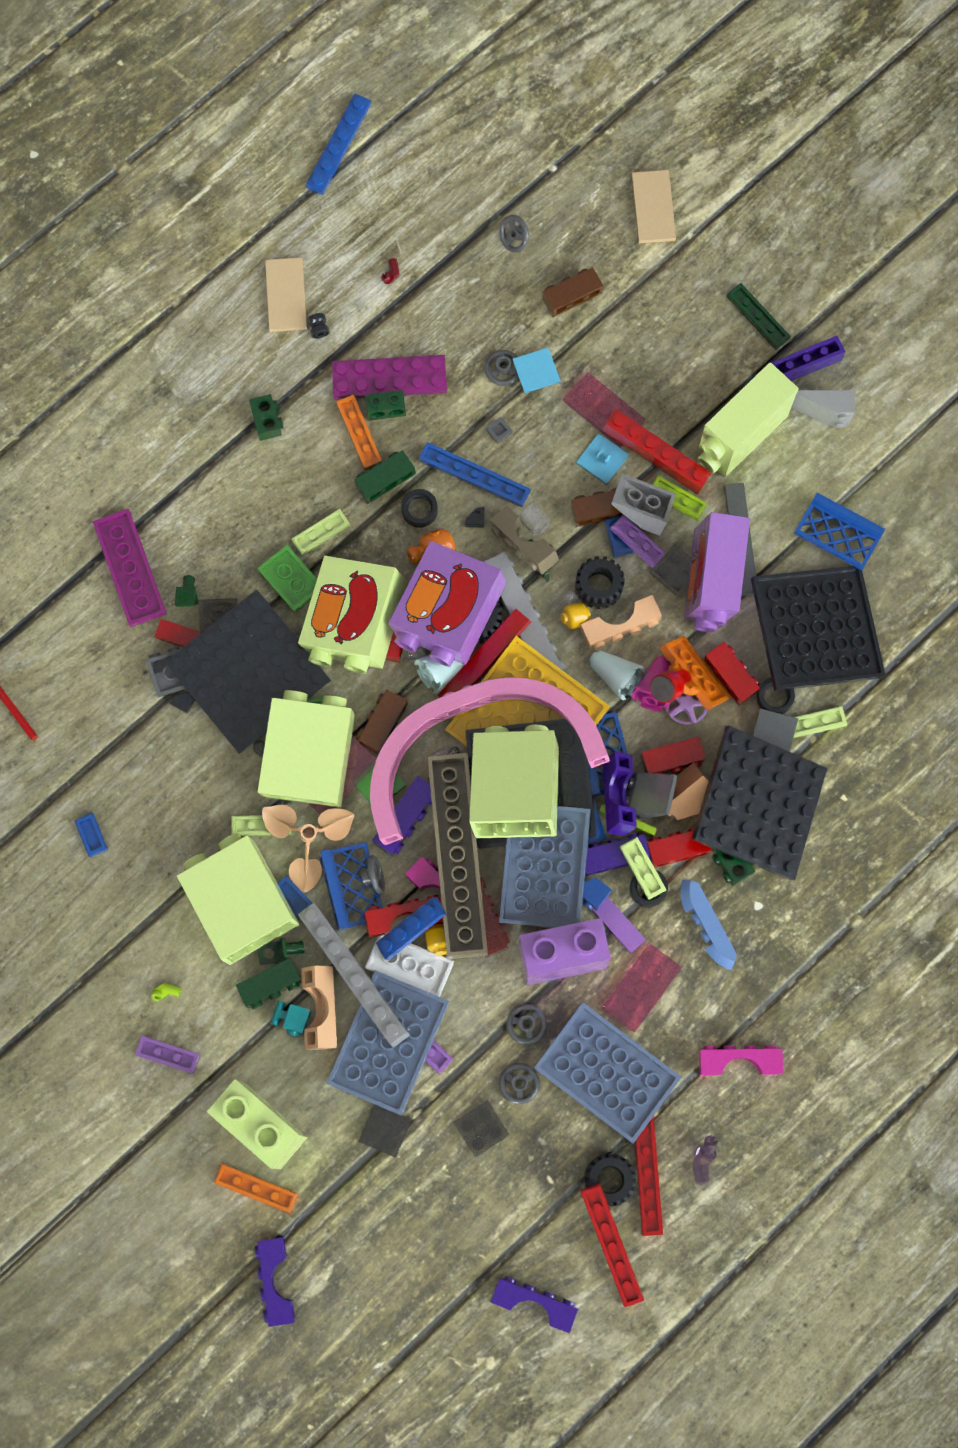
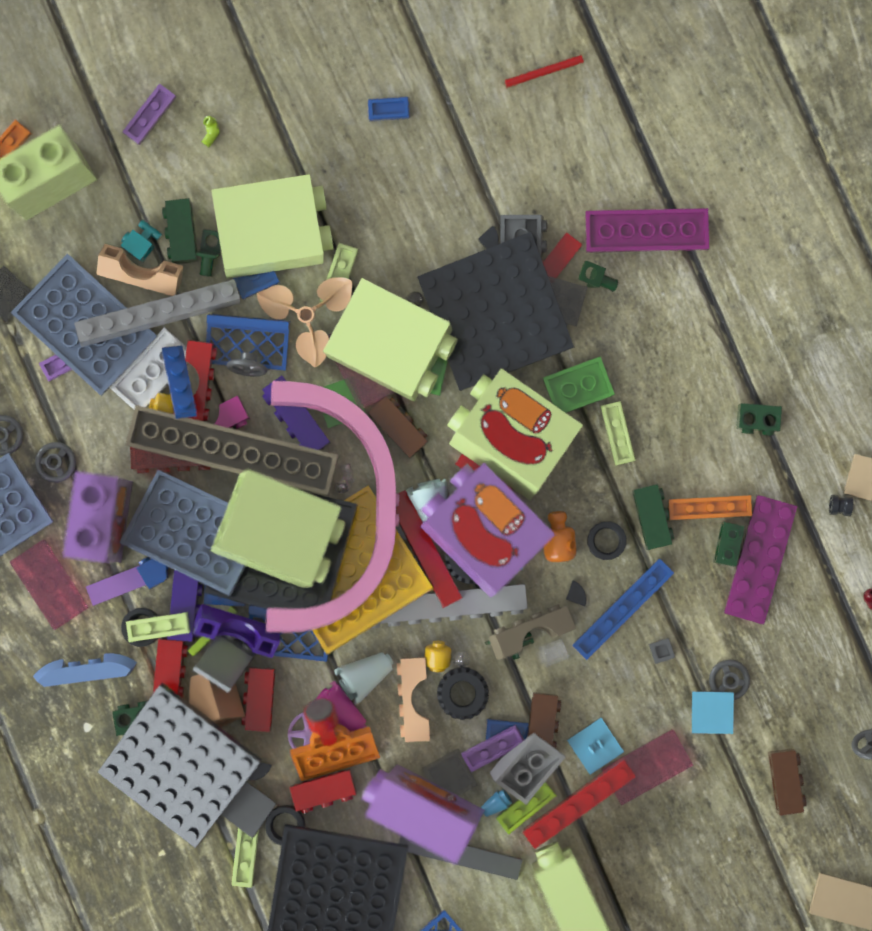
camera: 115 degrees right, 10 degrees up
none -> dark azure cone [480,789,512,817]

